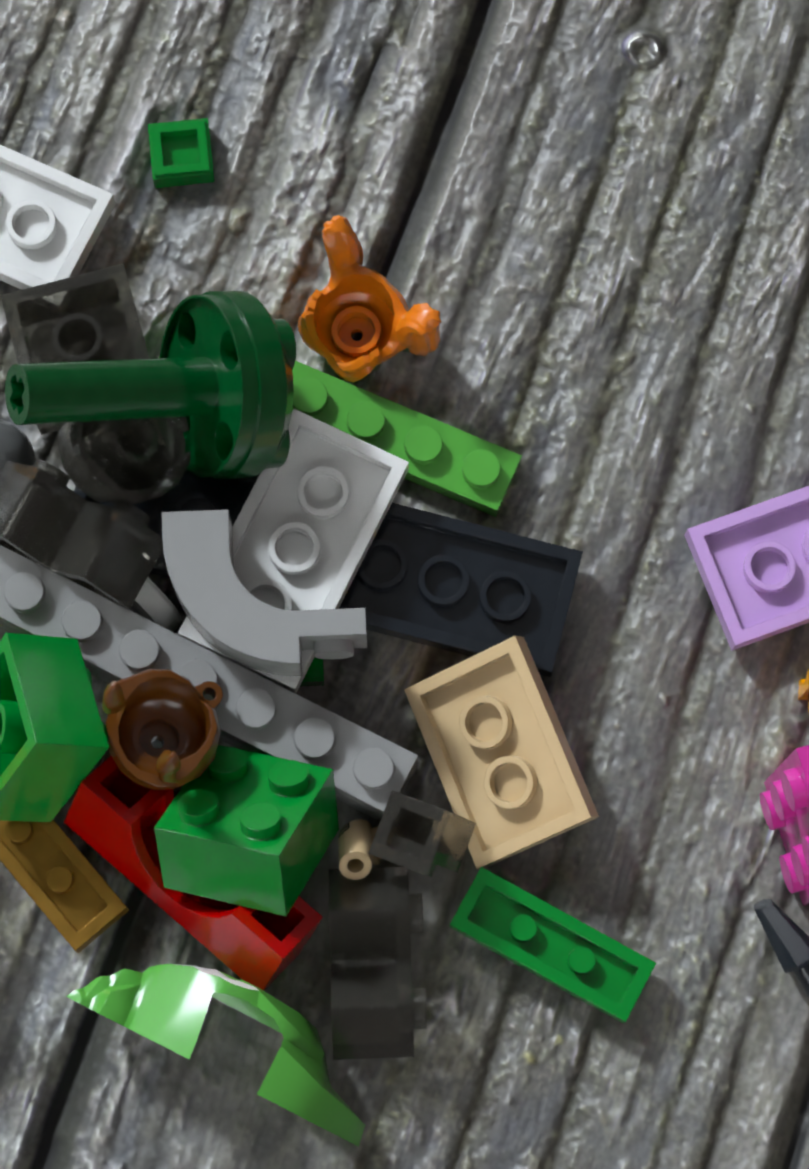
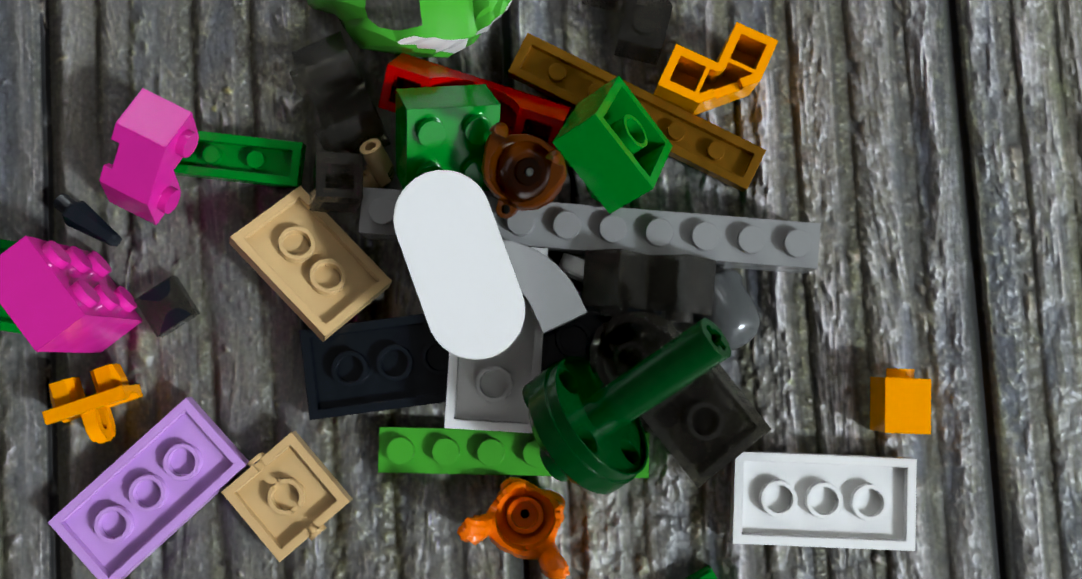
camera: 155 degrees right, 10 degrees up
none -> dark pink brick [99,88,199,225]
none -> clear smoke tile [134,276,201,338]
none -> tan plate [221,431,353,562]
none -> white tile [393,170,525,360]

